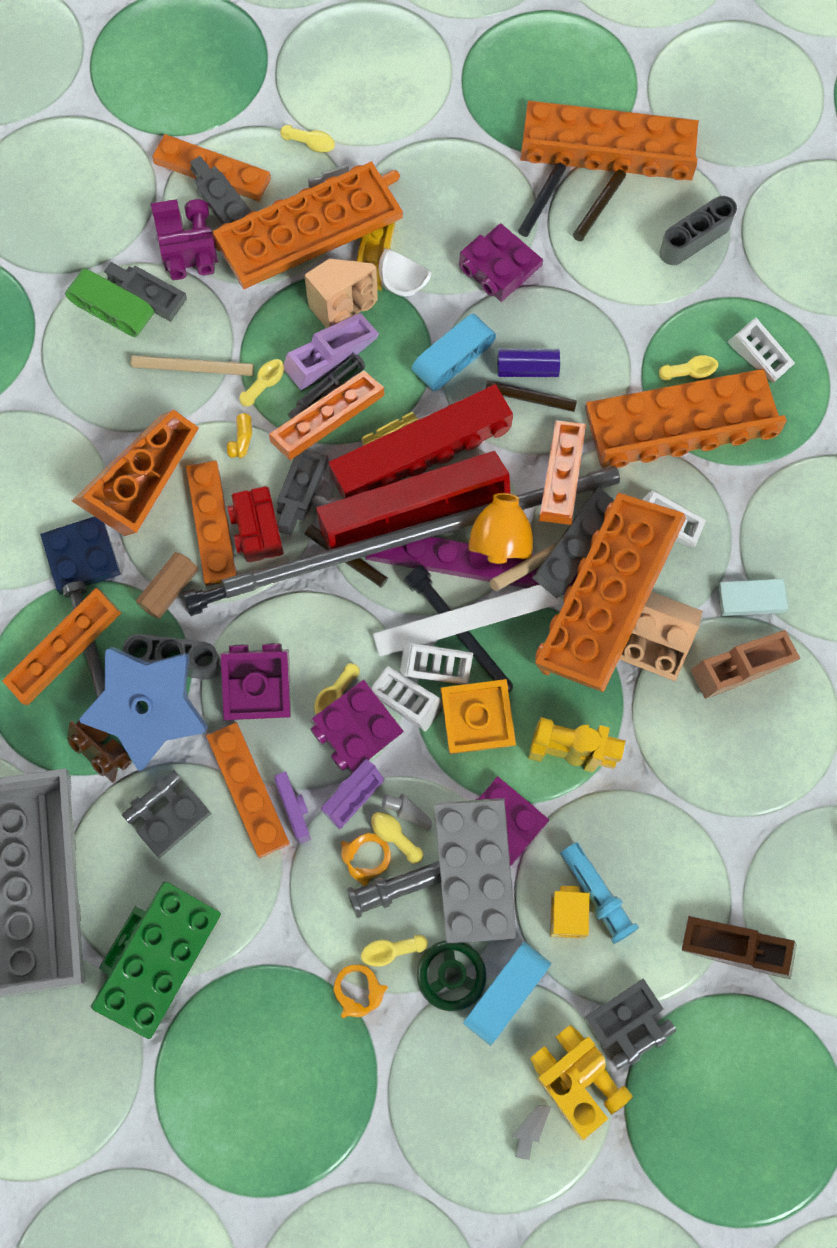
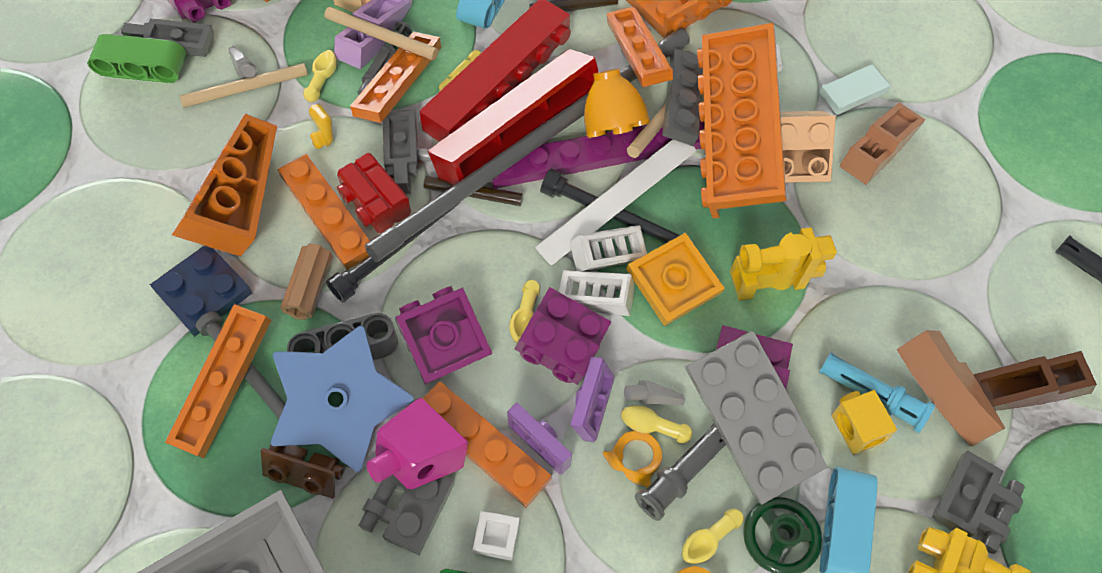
camera: 25 degrees left, 10 degrees down
none -> light grey bar [228,46,256,79]
none -> tan bar [324,7,438,61]
none -> dark pink torso [366,397,468,489]
none -> white plate [472,511,520,561]
none -> nougat slope [896,330,1006,446]

